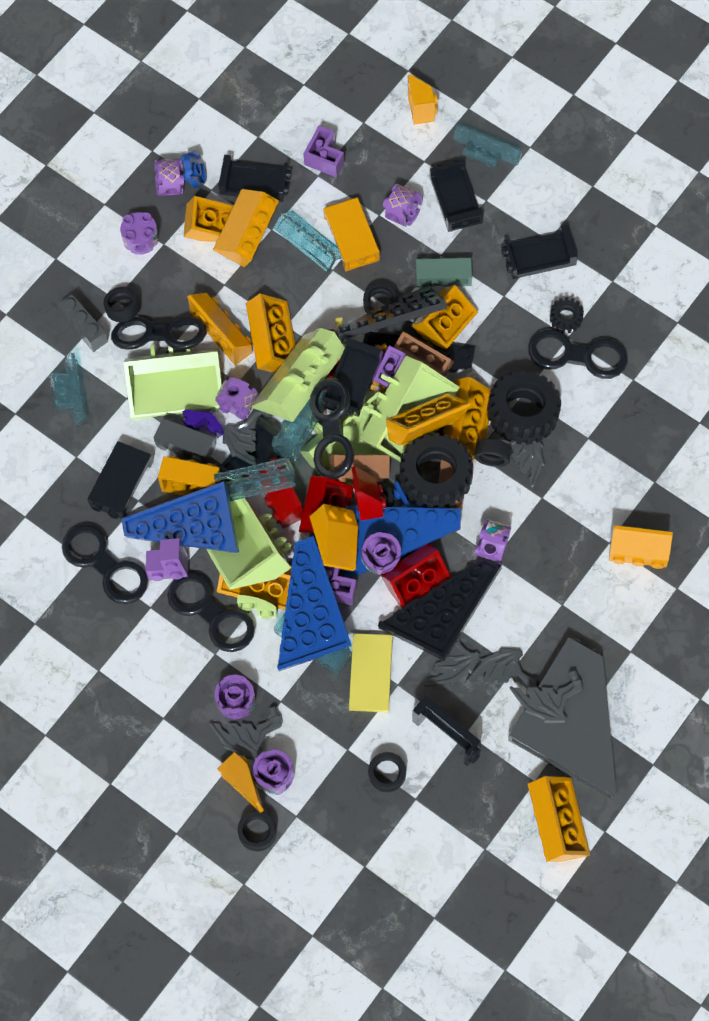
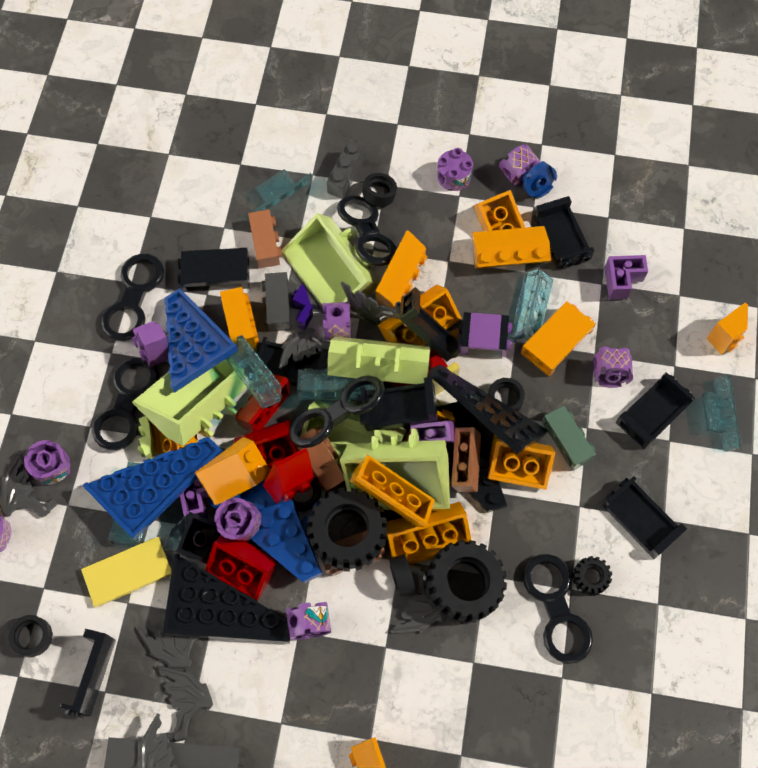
camera: 60 degrees right, 0 degrees up
none -> black slope [164,512,220,564]
none -> nougat brick [248,209,282,269]
none -> dark grey animal [341,282,401,324]
none -> black panel [400,287,461,362]
none -> medium lavender panel [460,312,512,358]

